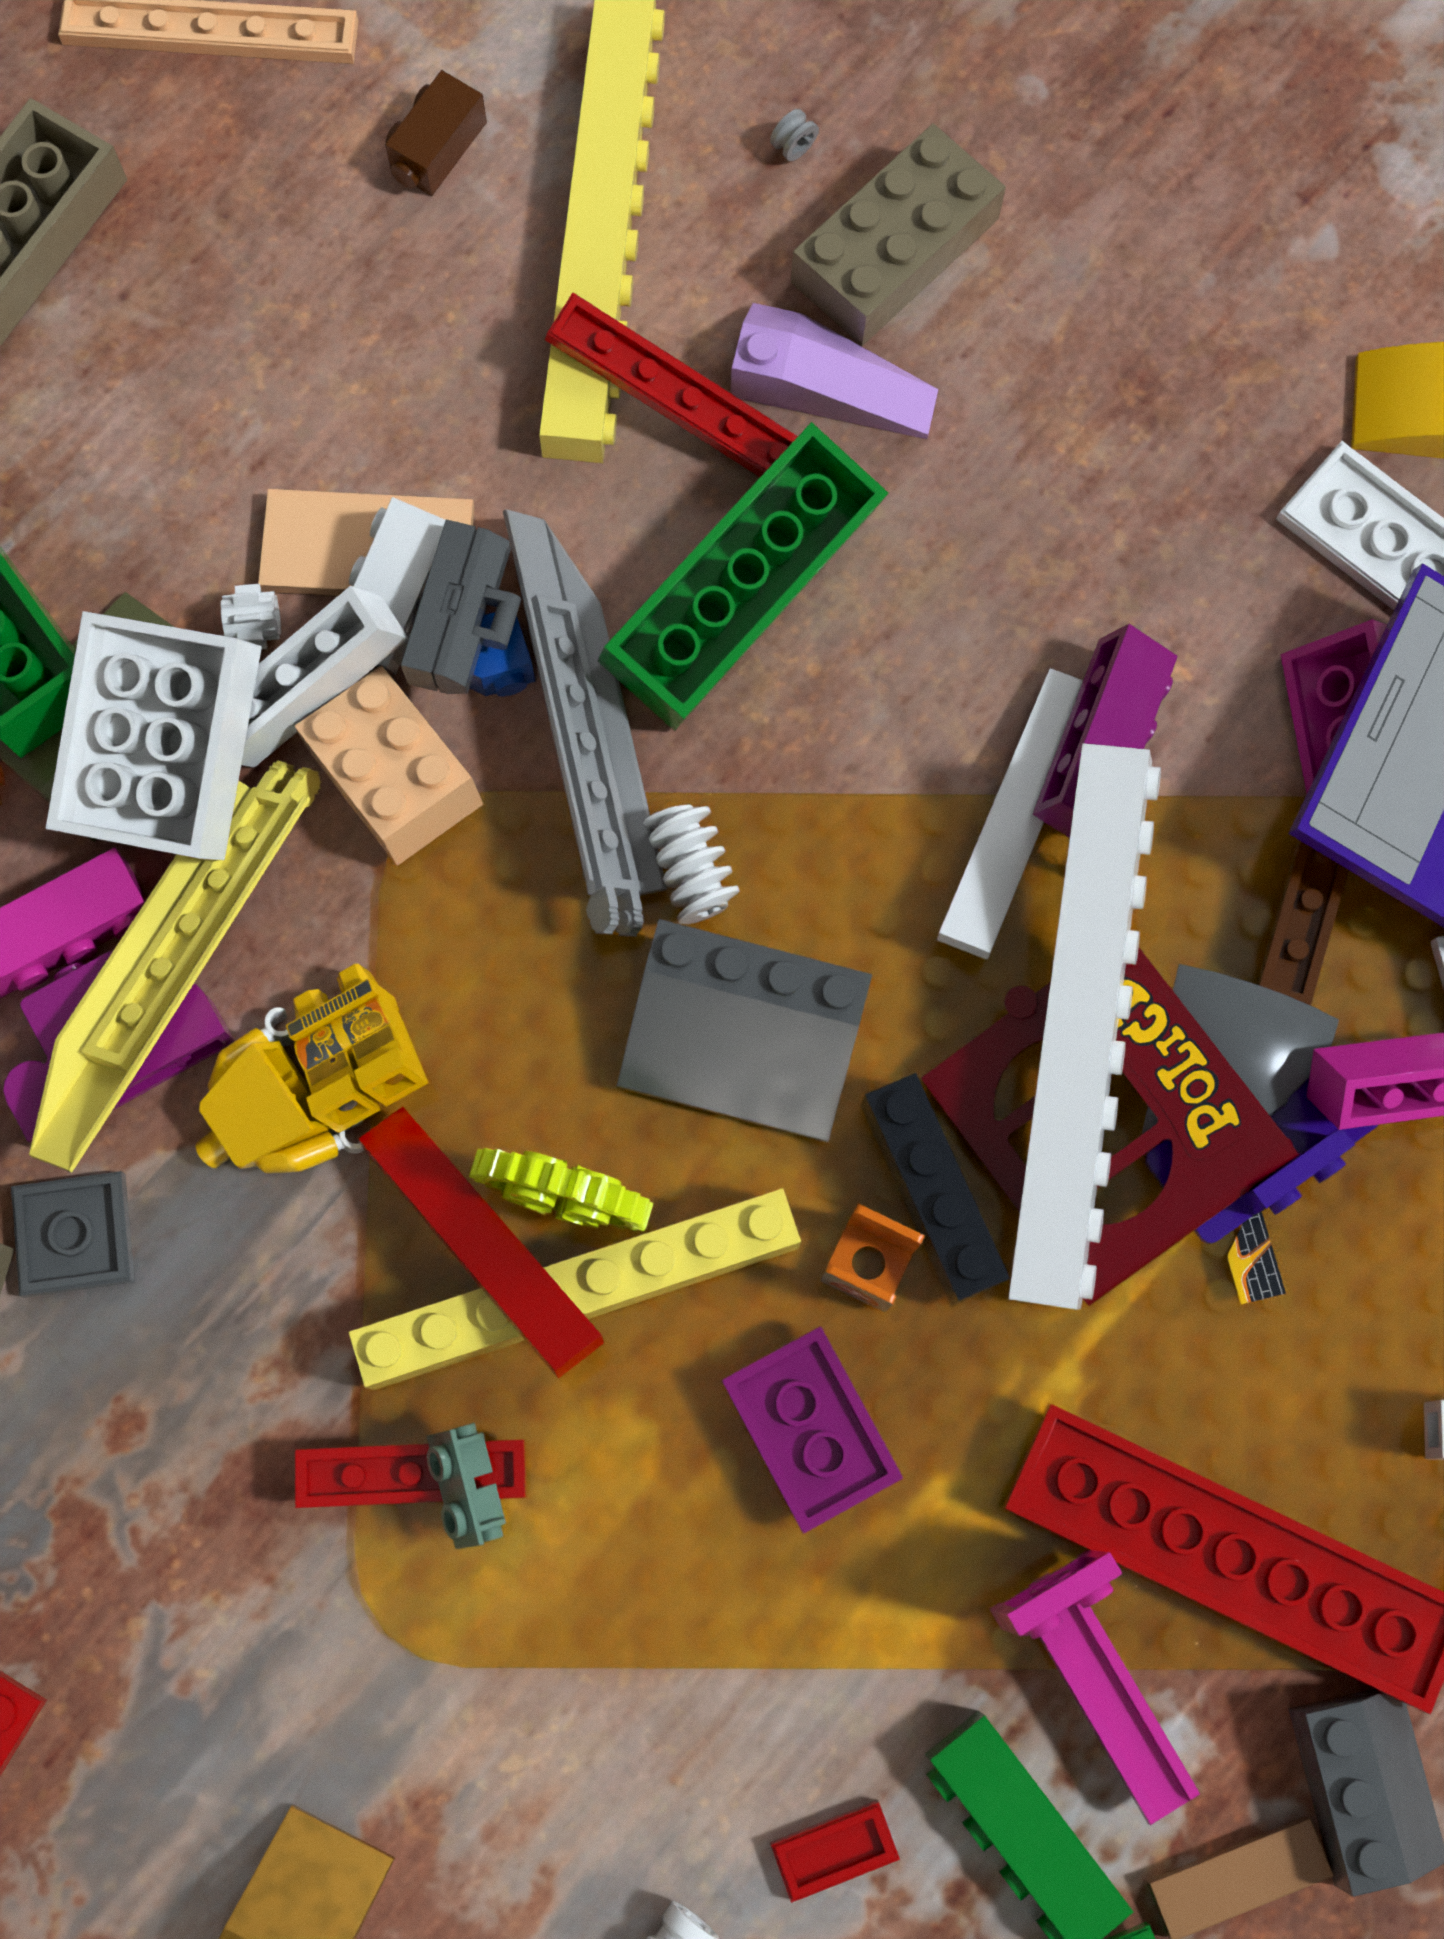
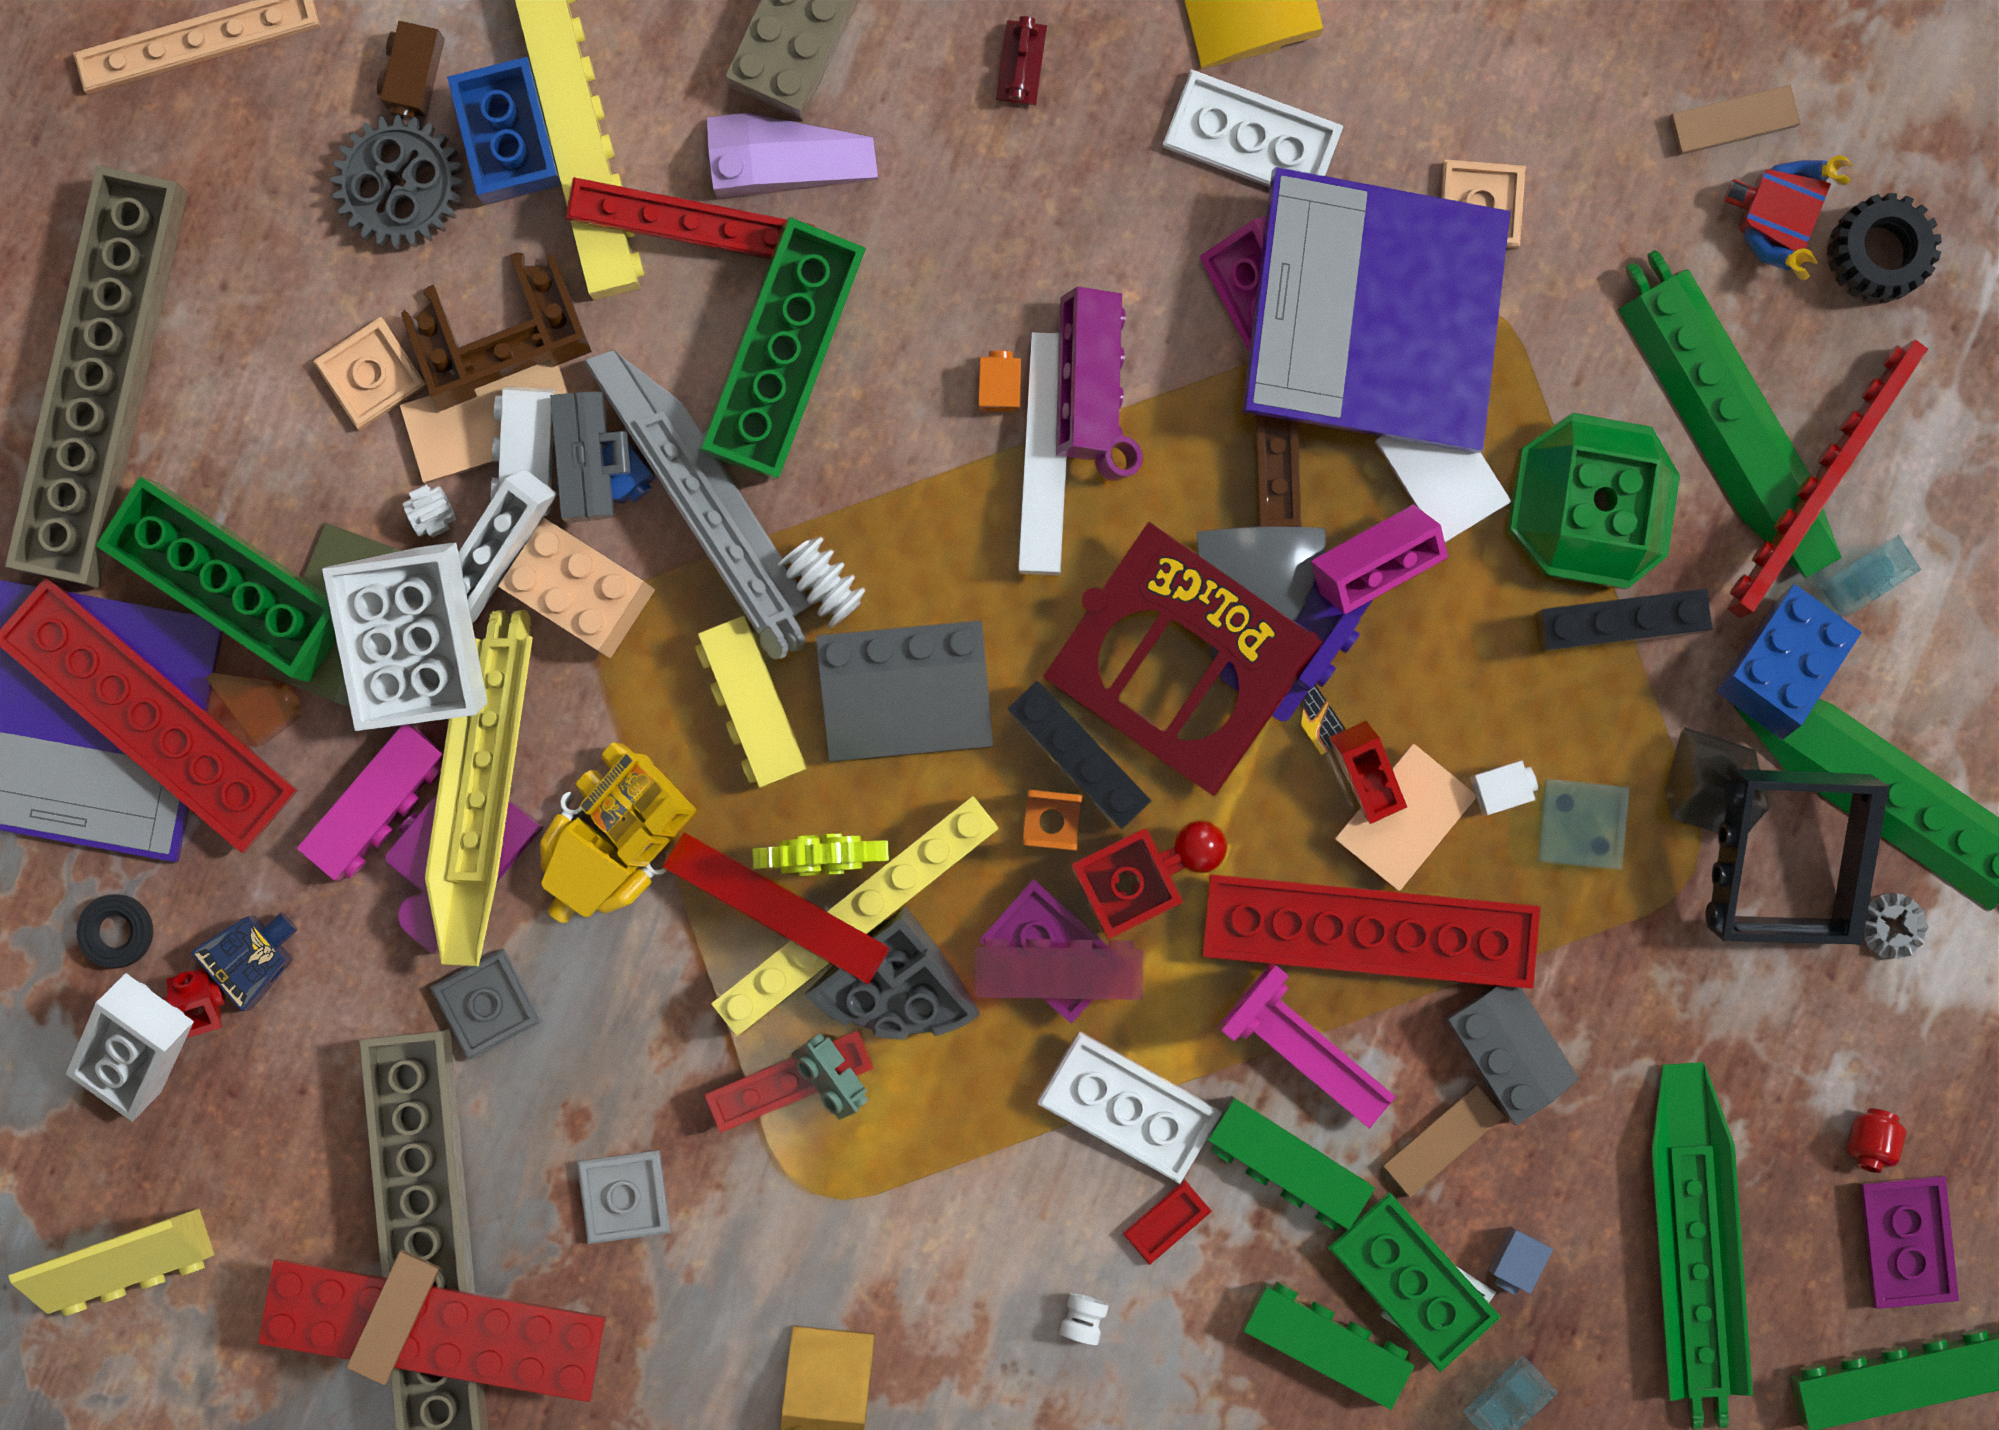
camera: 15 degrees left, 10 degrees up
white brick [1009,743,1161,1310] -> none
none -> light nougat tile [313,317,427,431]
none -> dark grey gear [330,115,466,249]
none -> reddish brown wedge [401,252,592,412]
none -> blue brick [447,57,561,205]
none -> light grey tile [577,1150,671,1244]
none -> light yellow brick [695,615,808,789]
none -> dark grey brick [805,906,980,1039]
none -> clear pink brick [975,938,1143,1000]
none -> orange brick [979,350,1021,413]
none -> dark red hinge [996,16,1047,106]
none -> white tile [1037,1030,1222,1184]
none -> red brick [1071,820,1227,939]
none -> red arch [1329,721,1407,824]
none -> light nougat tile [1335,743,1477,892]

